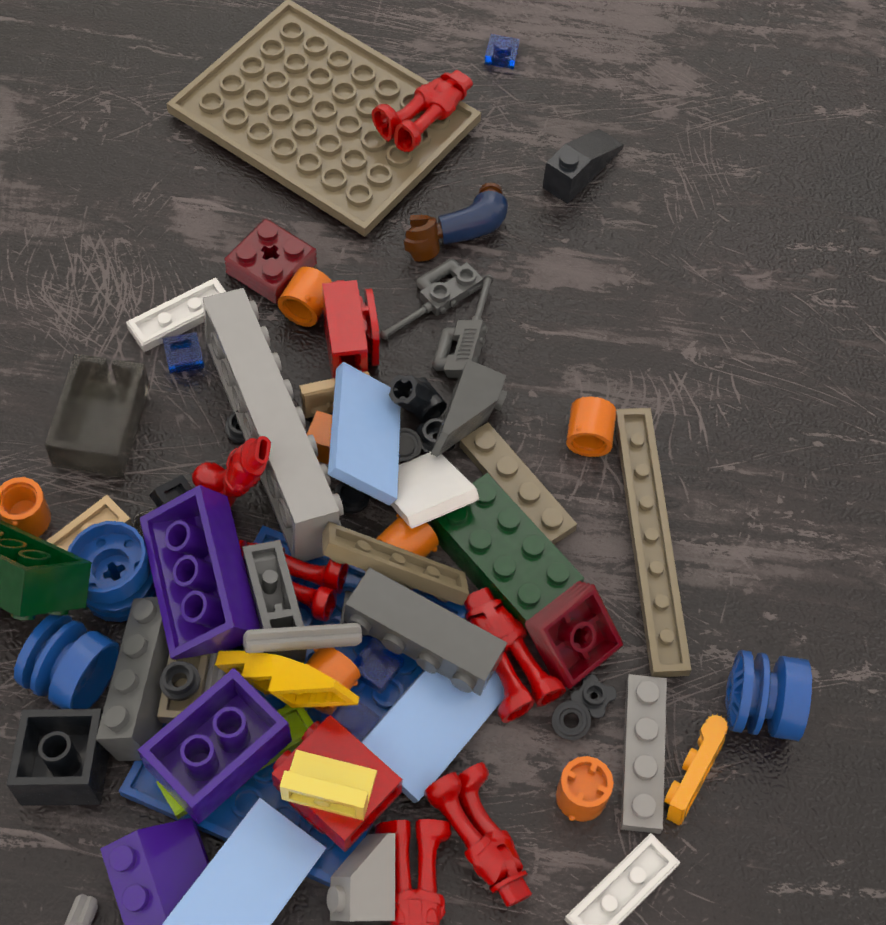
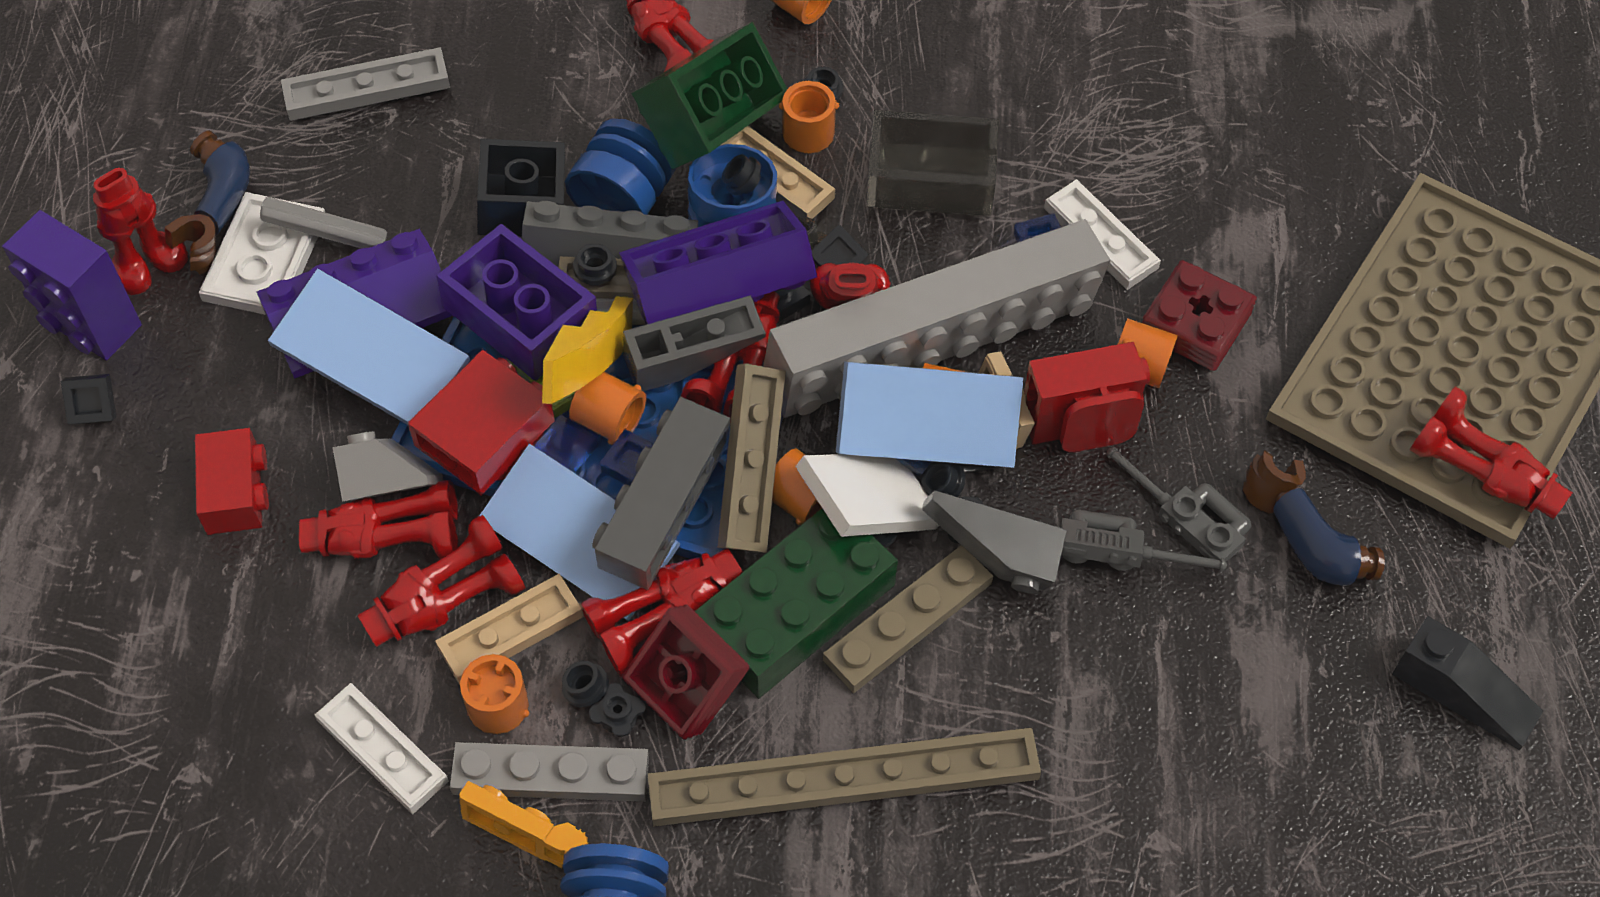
camera: 90 degrees right, 0 degrees up
light grey axle [243,623,362,653] -> none
light yellow panel [280,750,377,821] -> none
black piece [389,374,447,423] -> none
orange piece [566,396,617,457] -> none
none -> tan plate [435,574,584,685]
none -> black plate [722,154,761,196]

